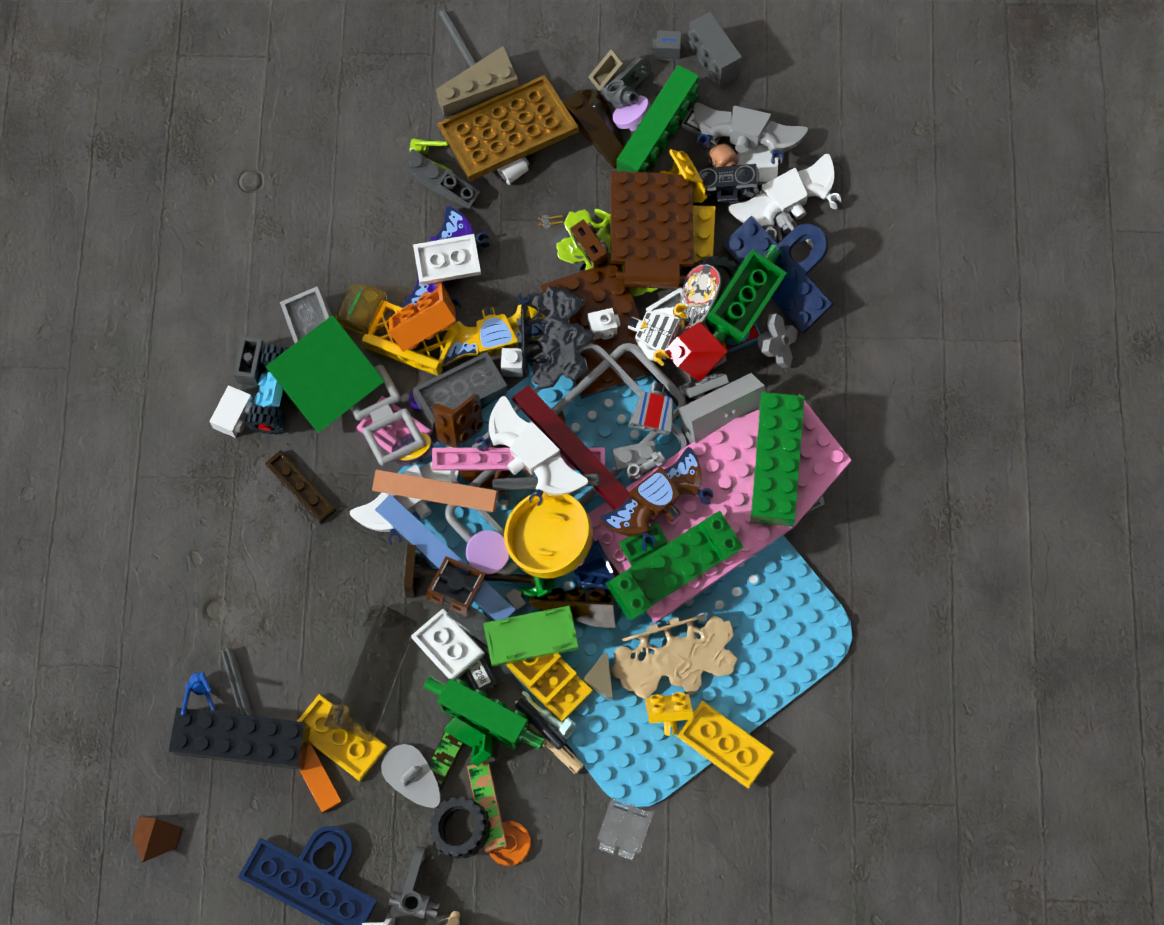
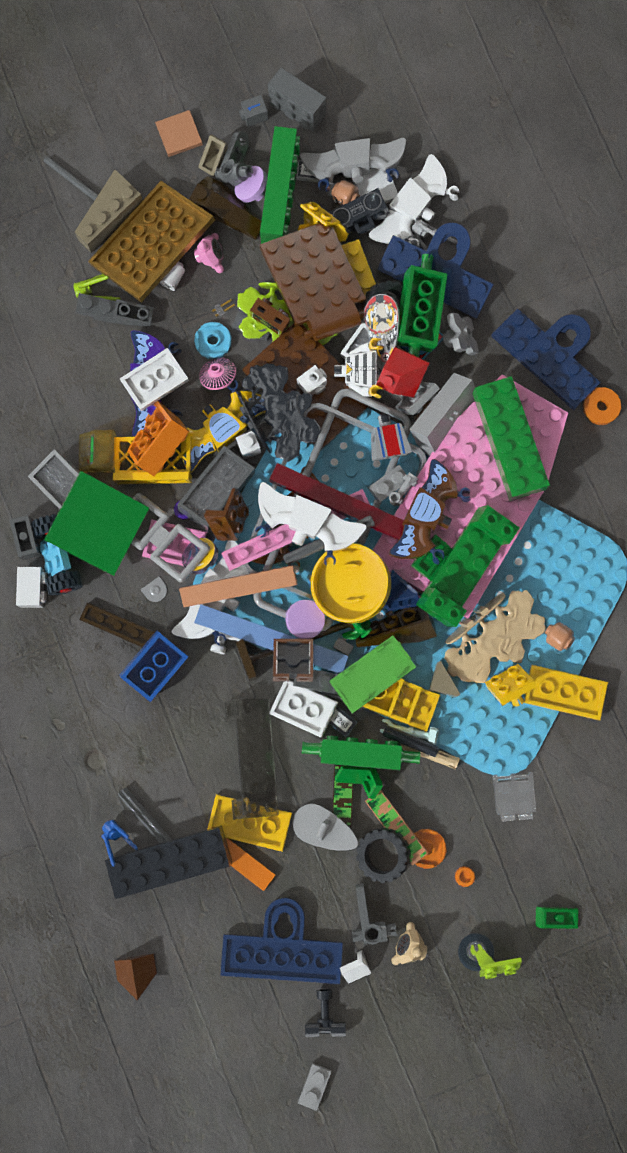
camera: 25 degrees left, 10 degrees up
none -> blue brick [119,631,188,702]
none -> light grey piece [141,577,167,602]
none -> nougat tile [155,110,202,157]
none -> bright pink rock [194,233,224,273]
none -> medium azure tile [194,322,232,359]
none -> dish [199,358,236,390]
none -> white piece [210,632,241,654]
none -> orange tile [455,866,475,887]
none -> dark blue plate [491,309,601,410]
none -> nougat head [545,622,575,651]
none -> orange tile [583,387,621,425]

